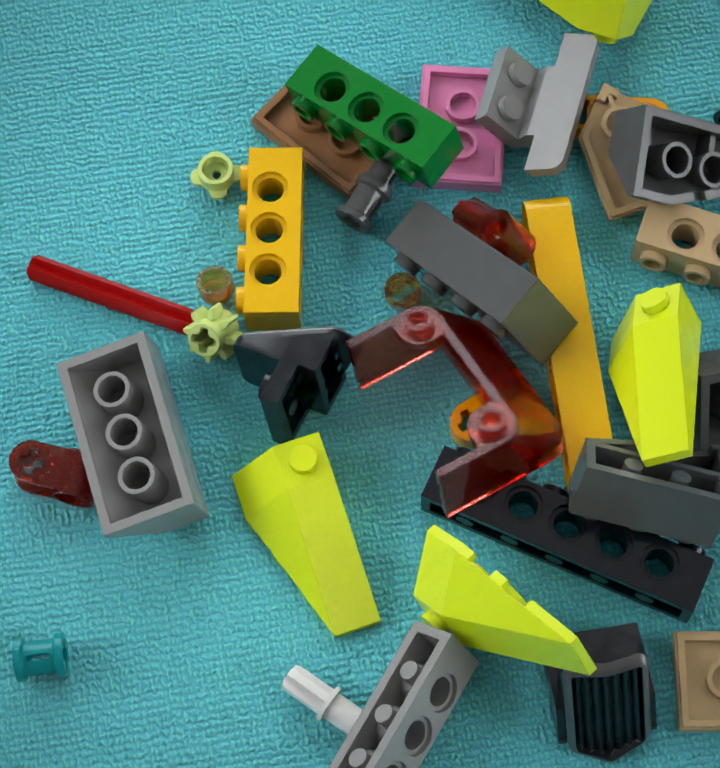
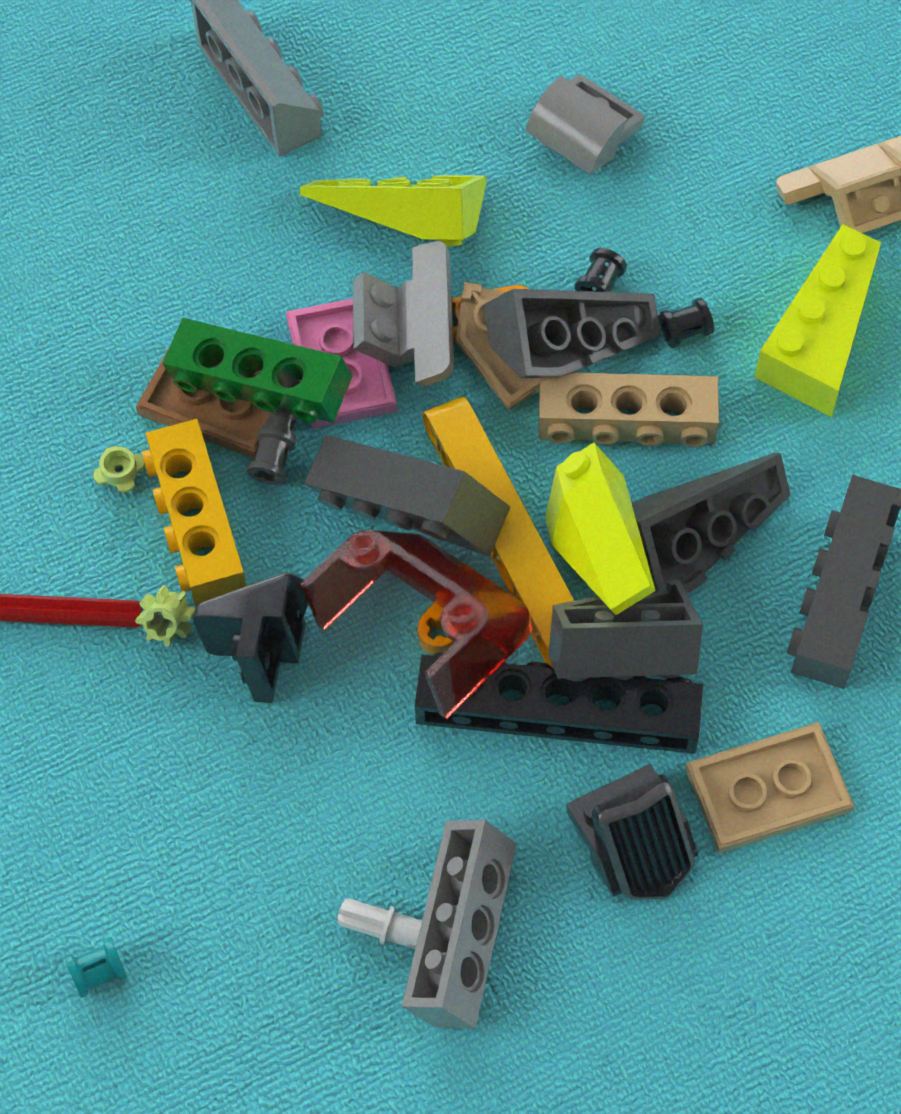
camera: 20 degrees left, 5 degrees down
clear red piece [9,440,94,508] -> none
light grey slope [56,331,210,538] -> none
clear orange hinge [196,266,234,306] -> none
neon yellow wedge [232,432,381,638] -> none
clear orange hinge [384,272,421,311] -> none
neon yellow wedge [413,524,597,676] -> none
clear red piece [451,197,536,266] -> none

